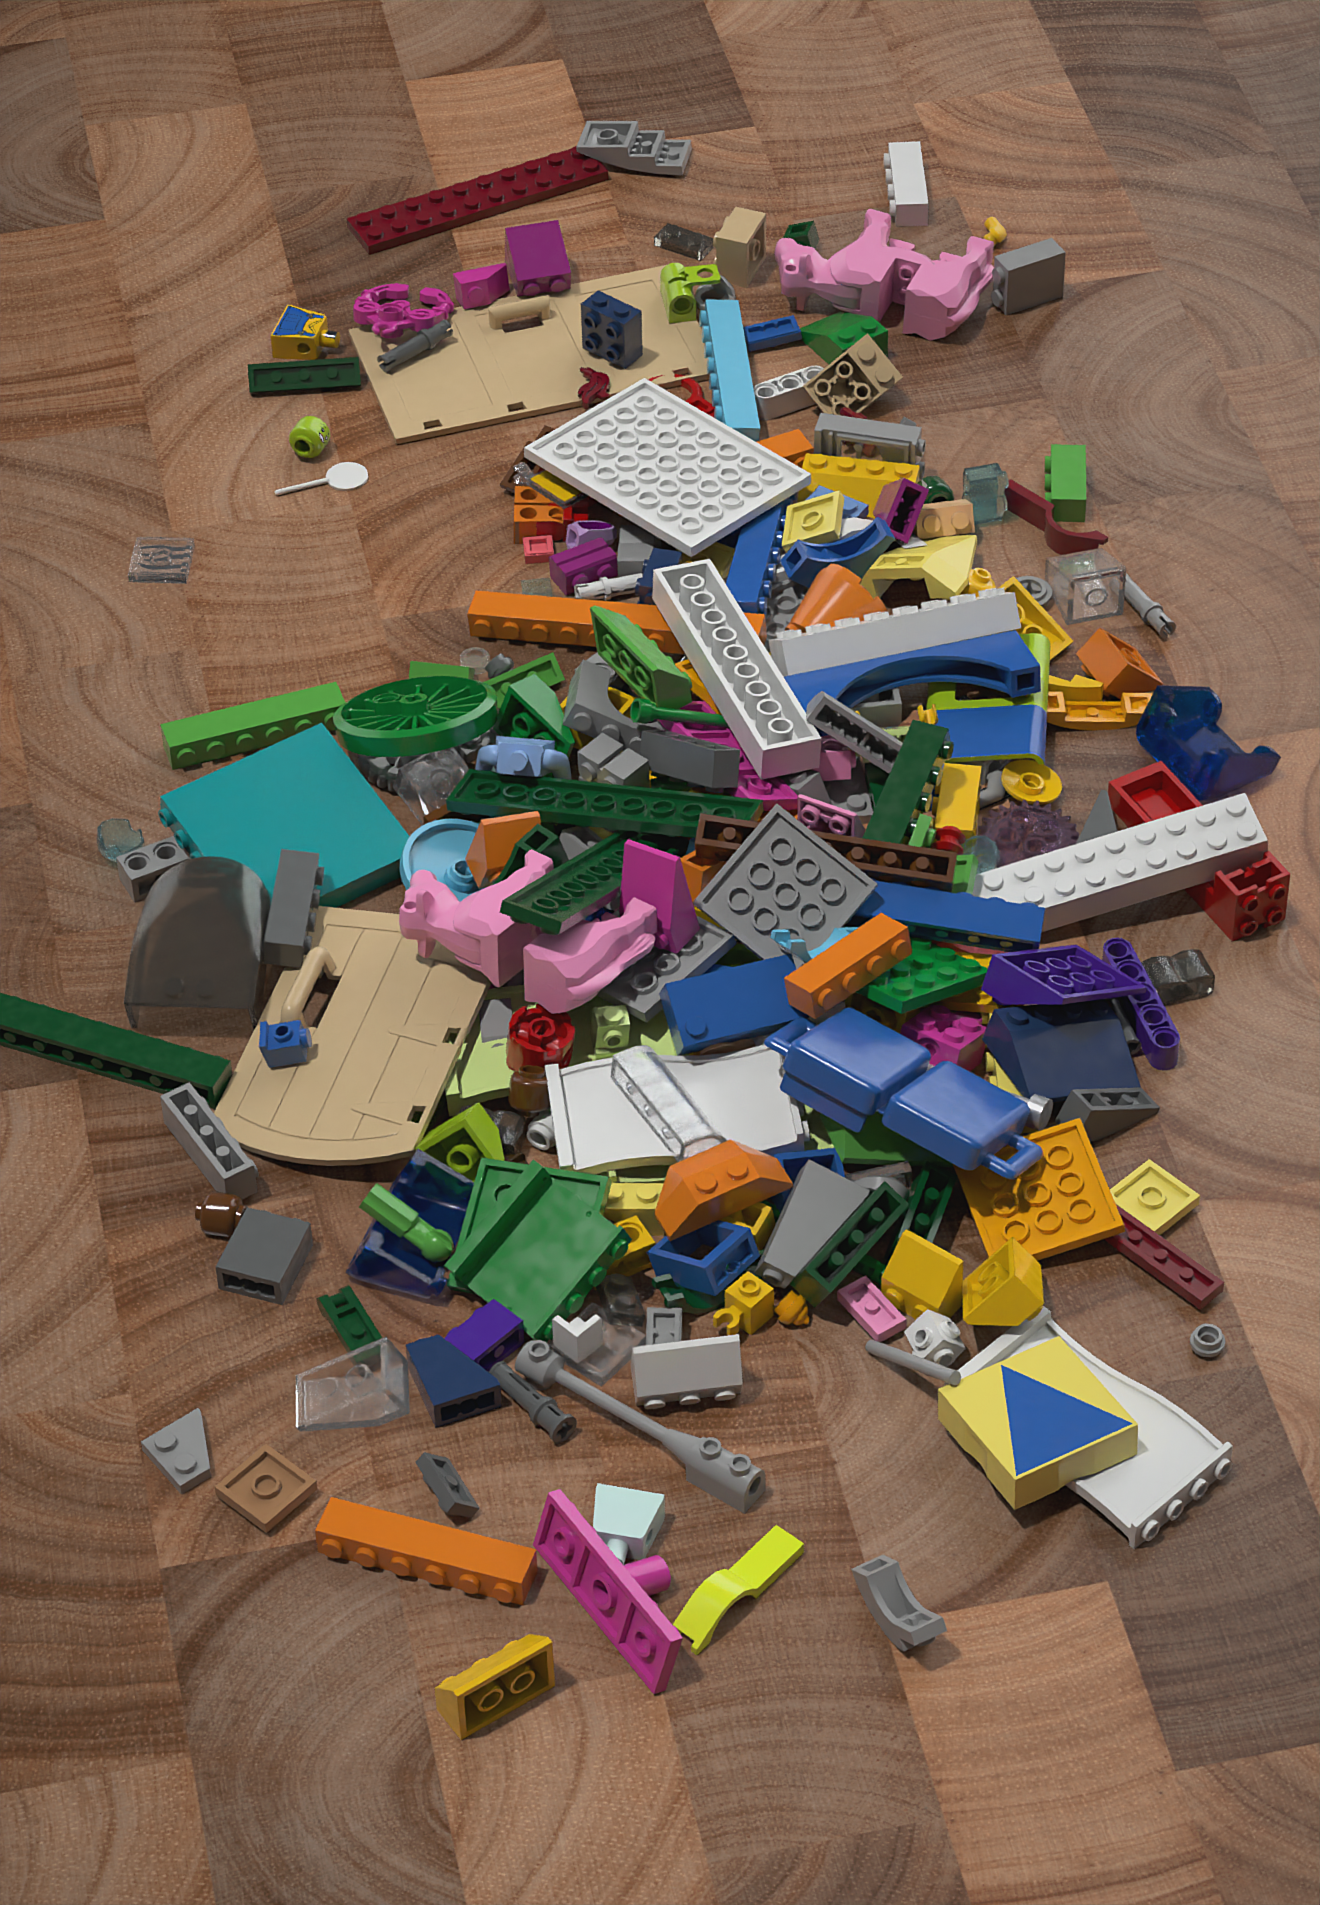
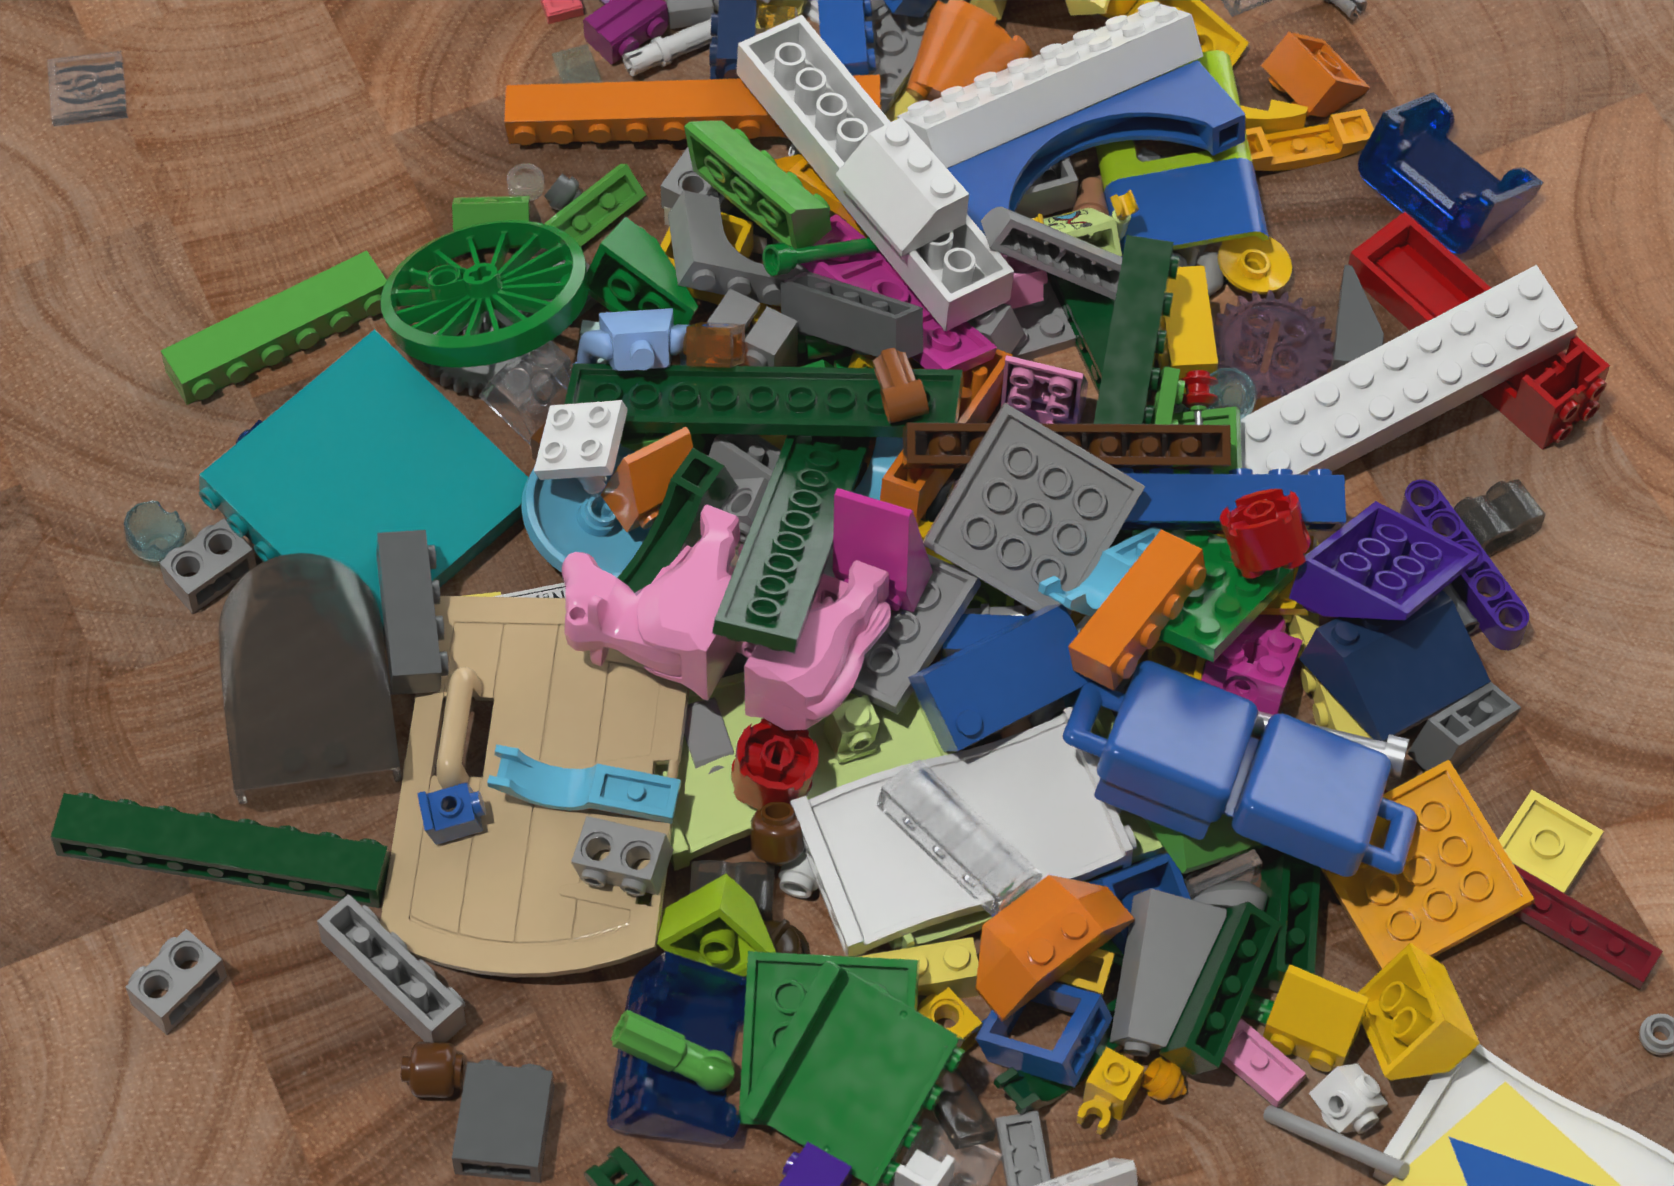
camera: 15 degrees left, 15 degrees up
none -> light grey brick [126,929,227,1035]
none -> medium azure piece [487,744,681,824]
none -> white plate [534,400,628,494]
none -> light grey brick [571,816,673,896]
none -> clear orange brick [683,322,745,368]
none -> white slope [835,117,969,256]
none -> dark orange piece [873,348,929,424]
none -> red brick [1219,489,1311,578]

